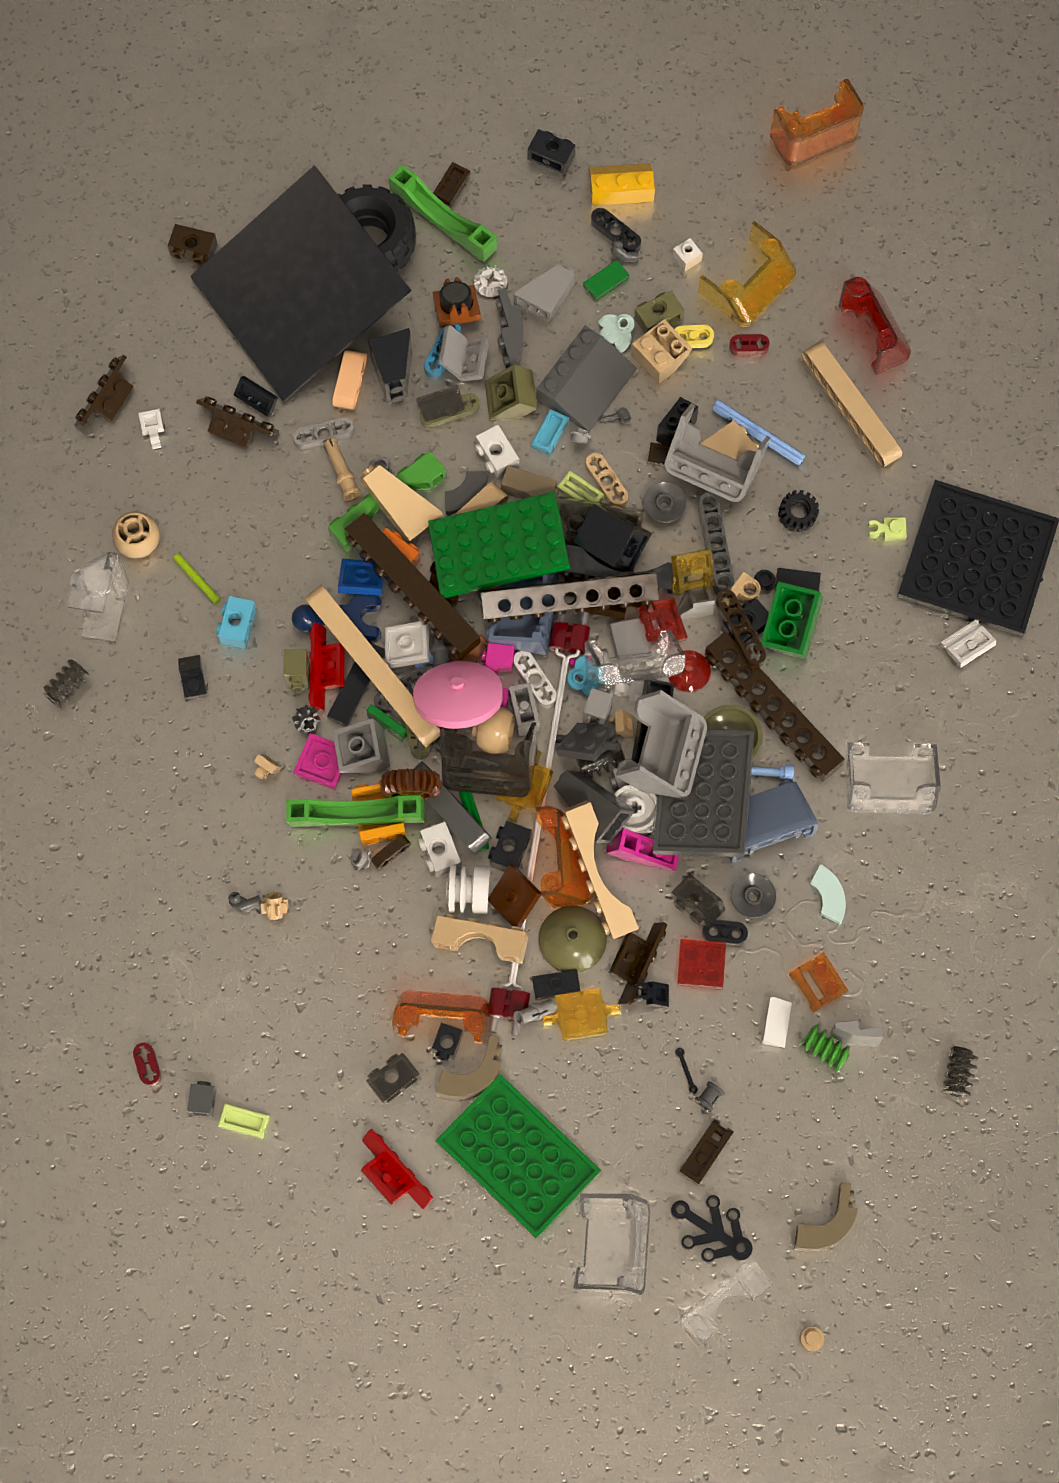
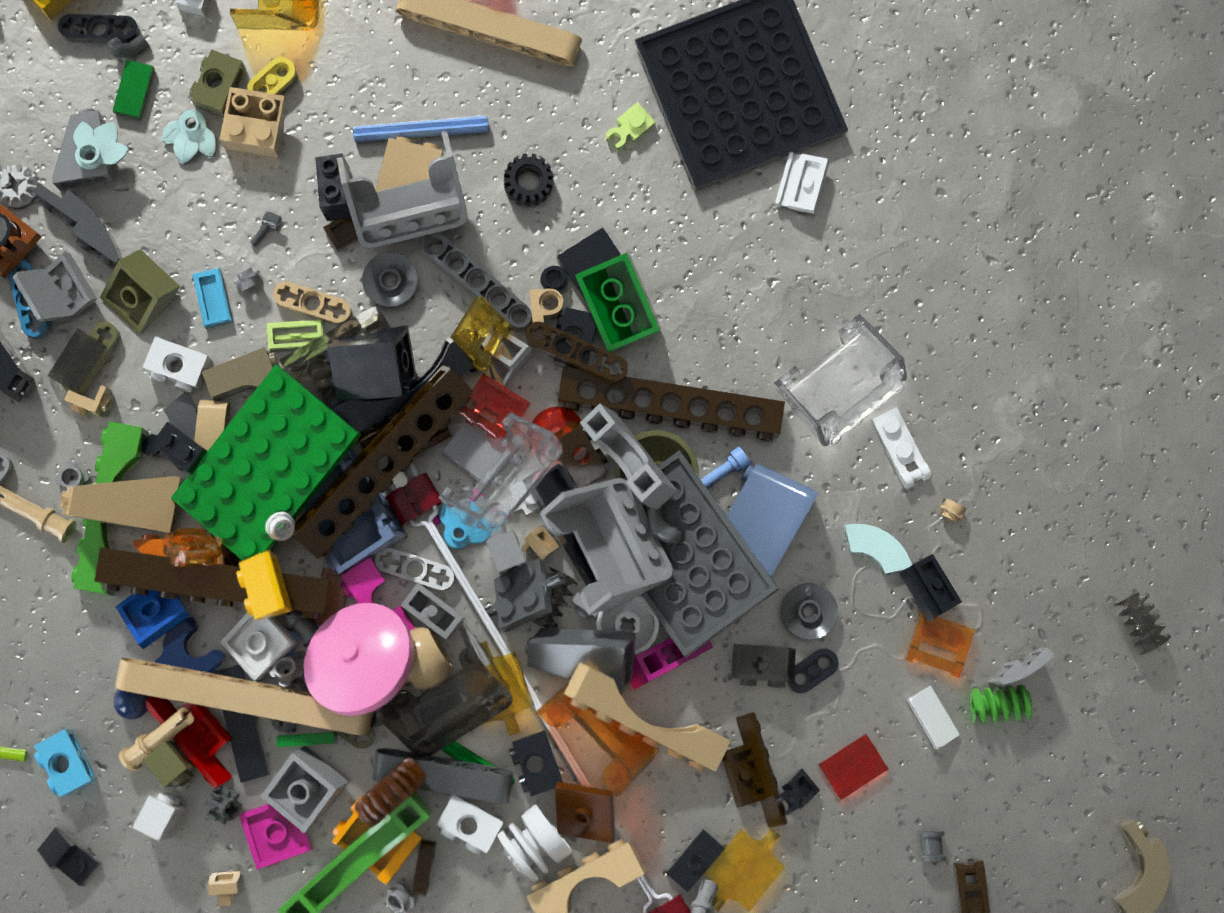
camera: 45 degrees left, 10 degrees up
dark grey slope [536,326,637,433] -> none
olive dish [539,906,607,973] -> none
black hinge [675,1048,698,1094] -> none
clear red plate [677,939,726,989] -> none
dark red beam [729,334,770,356] -> none
none -> tan bracket [64,385,113,417]
none -> light aqua plate [73,122,128,170]
none -> tan pin [119,708,194,772]
none -> white brick [133,792,186,841]
none -> black hinge [141,422,208,474]
none -> clear orange plate [163,528,222,566]
none -> yellow slope [237,551,292,621]
none -> white plate [266,512,295,541]
none -> light grey plate [269,657,304,688]
none -> dark brown brick [547,421,608,488]
none -> light grey arch [580,404,677,510]
none -> dark grey arm [647,508,681,544]
none -> clear red plate [818,734,889,800]
none -> white plate [871,407,932,489]
none -> black plate [899,554,962,622]
none -> tan plate [940,499,966,522]

